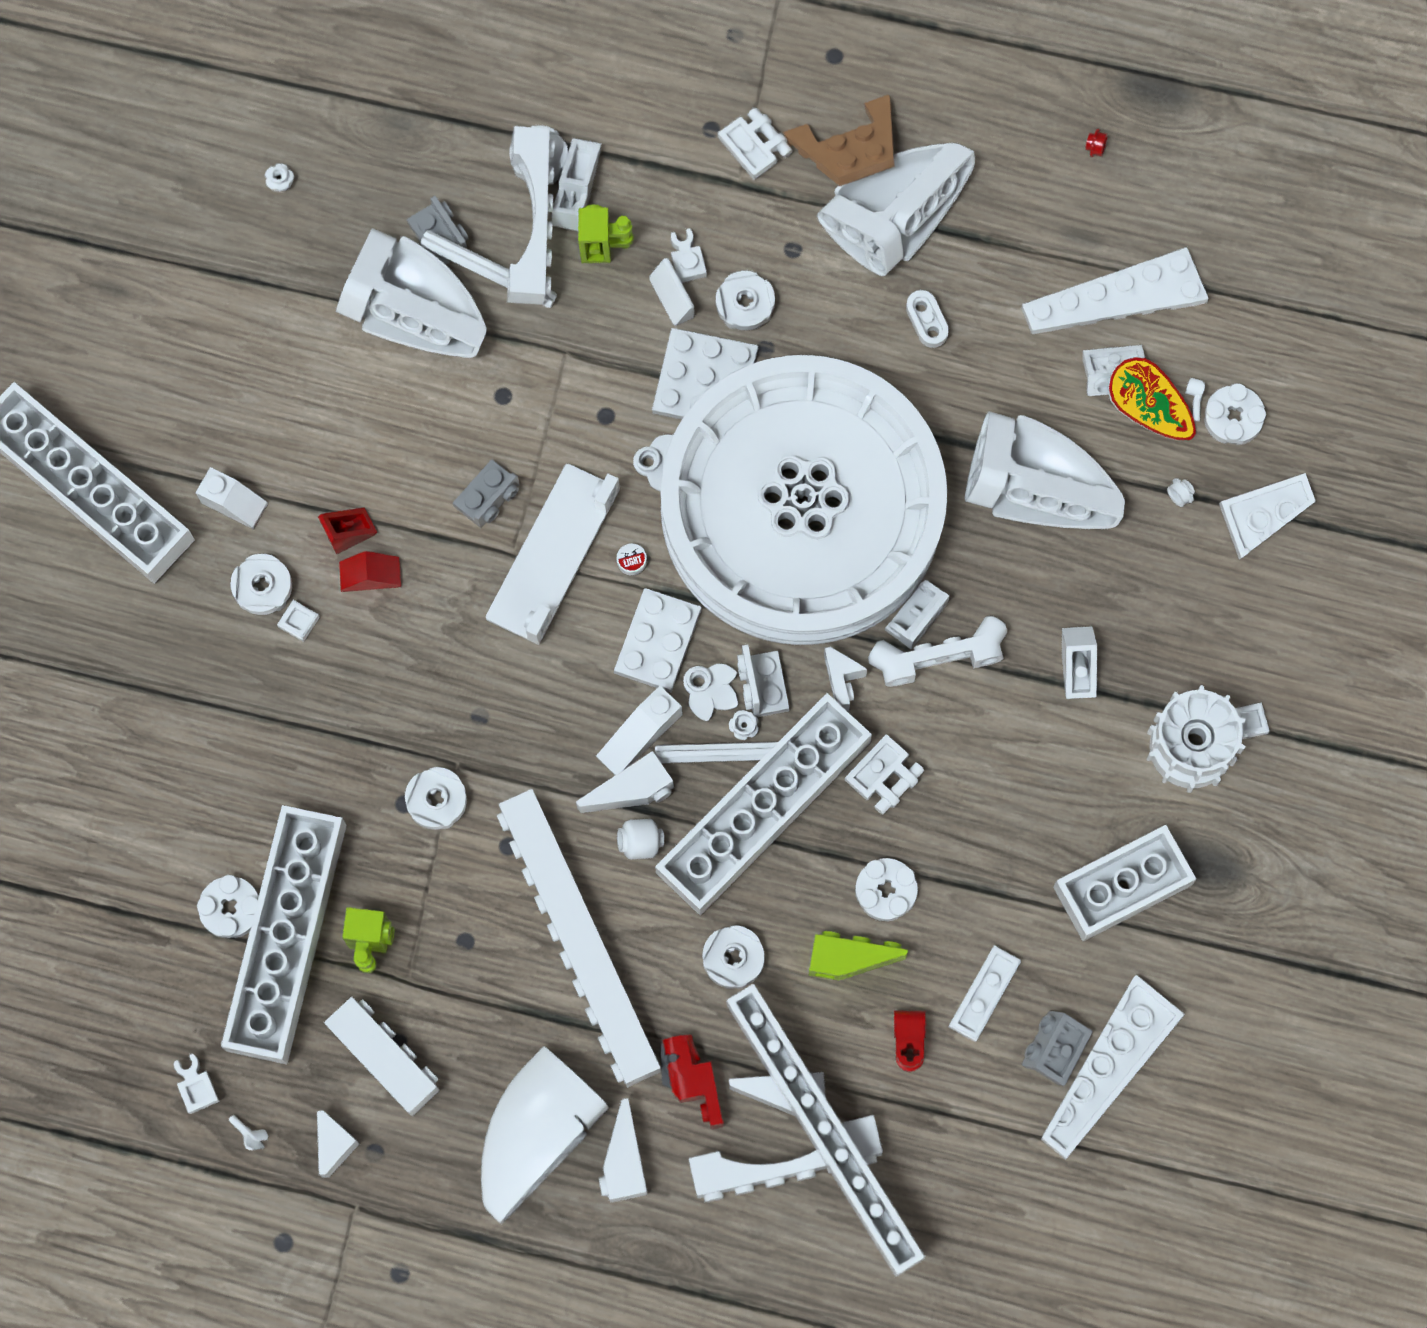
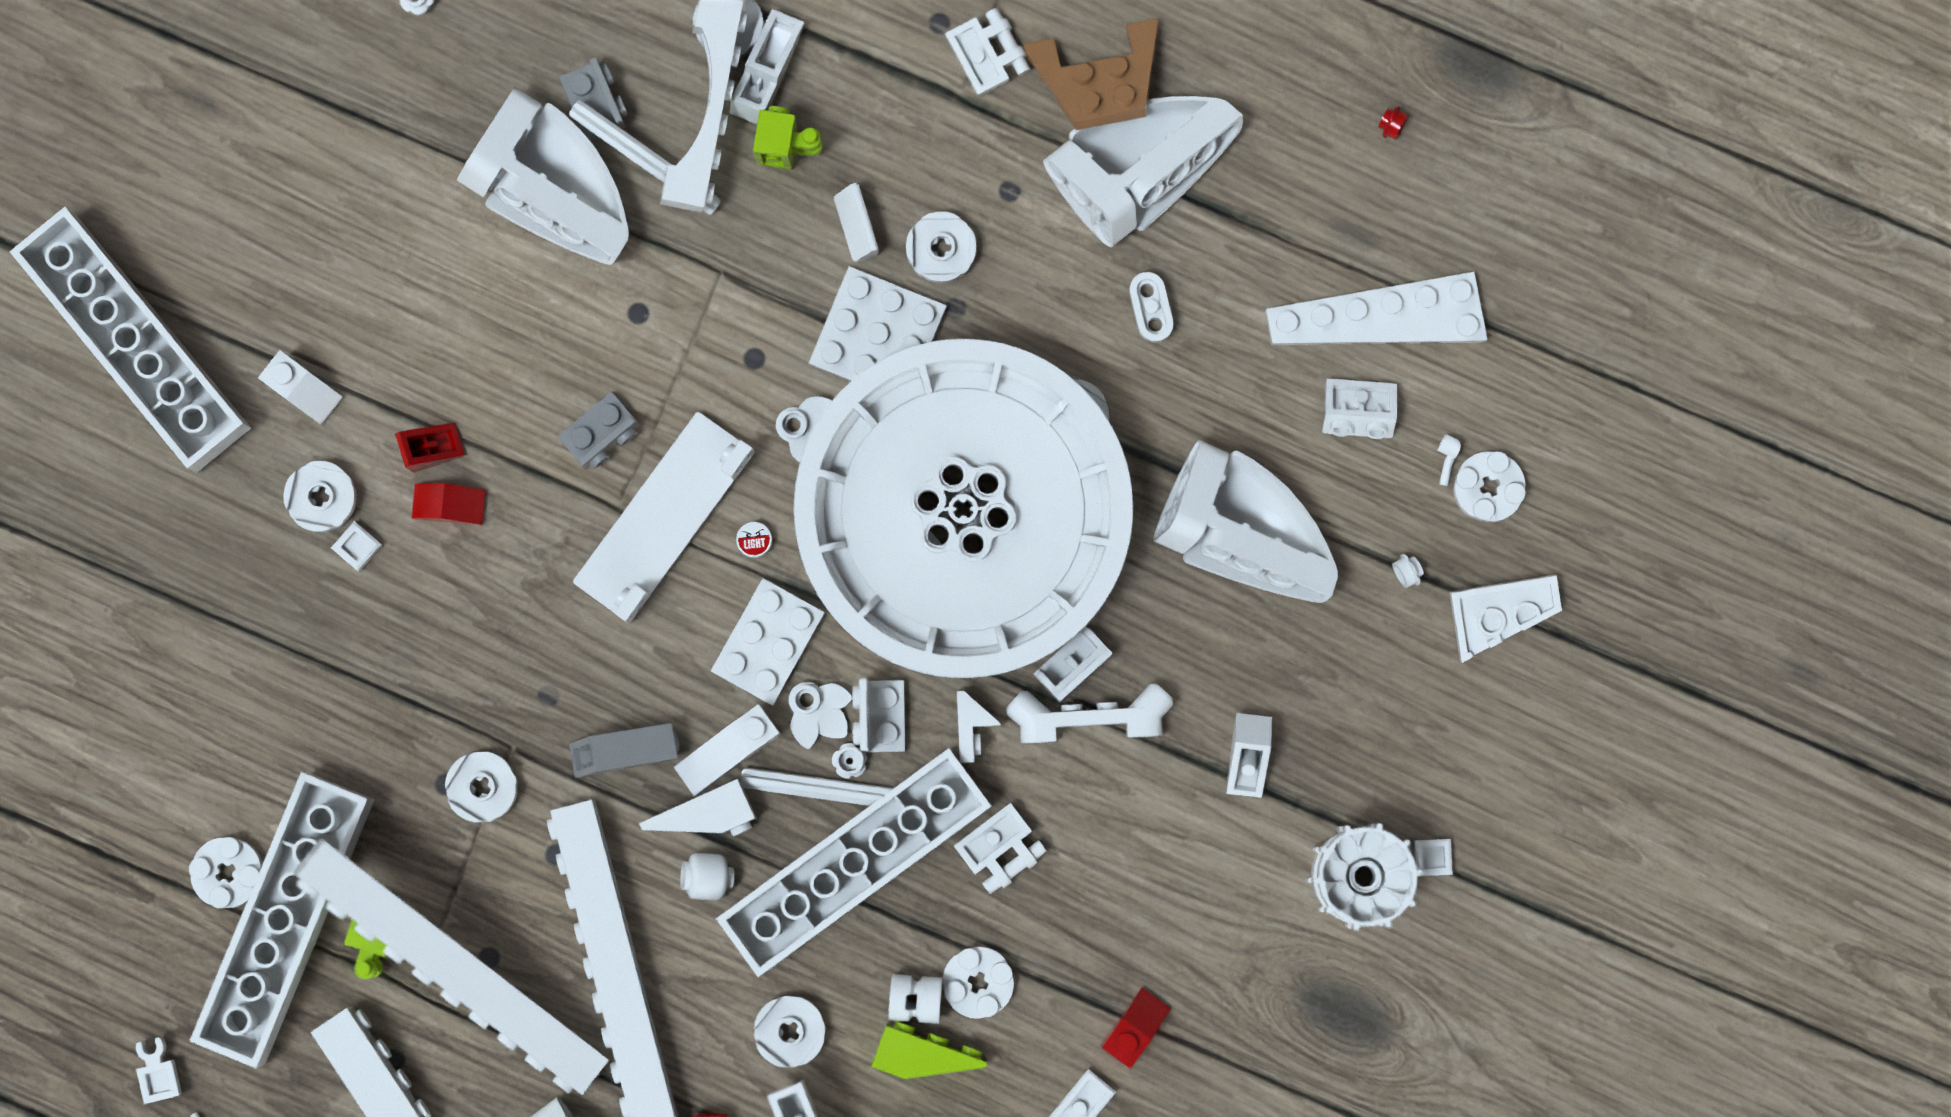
camera: 10 degrees right, 10 degrees up
white plate [671,228,707,283] -> none
white brick [1053,825,1196,942] -> none
shield [1107,357,1196,440] -> none
none -> white brick [293,838,609,1095]
none -> light grey slope [569,723,679,778]
none -> white wheel [889,974,942,1024]
none -> red slope [1100,987,1171,1069]

